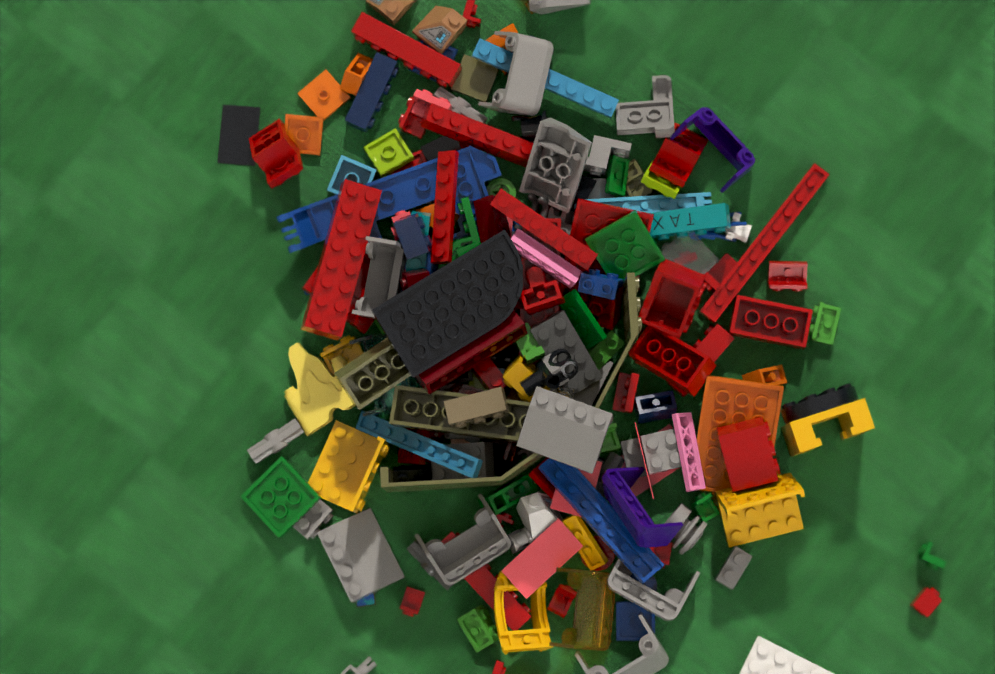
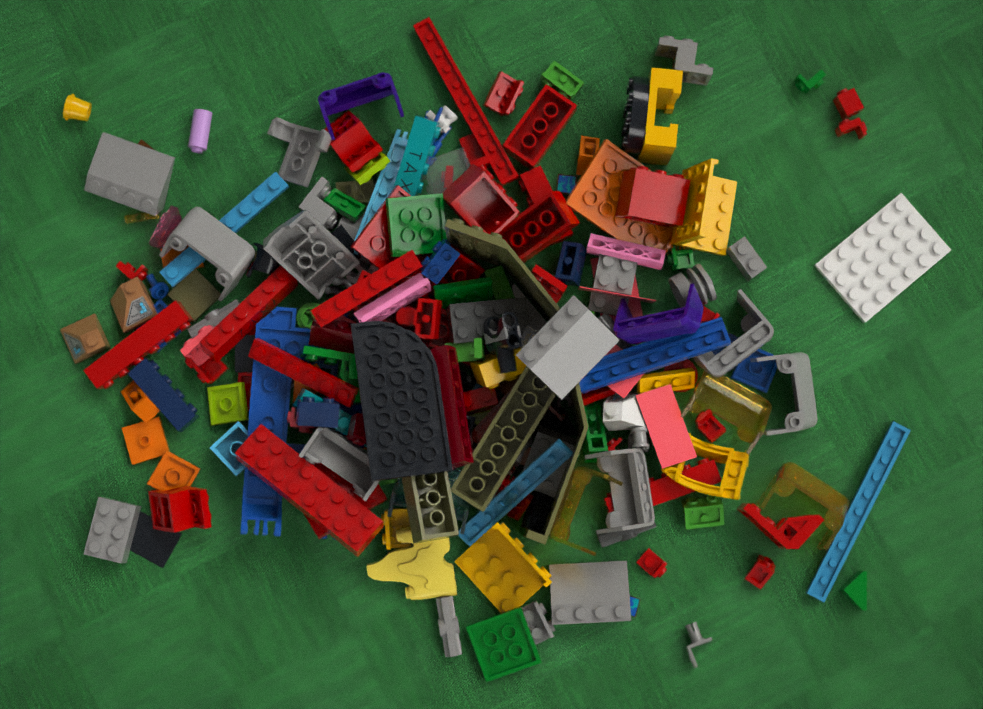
camera: 70 degrees left, 0 degrees up
dark tan brick [444,387,509,429] -> none
none -> light grey brick [84,497,142,563]
none -> blue plate [146,274,169,300]
none -> clear pink bracket [149,206,182,249]
none -> lavender brick [188,109,213,153]
none -> clear yellow windscreen [548,466,623,556]
none -> tile [556,174,577,195]
none -> light grey bracket [655,36,713,86]
none -> red bracket [835,117,867,140]

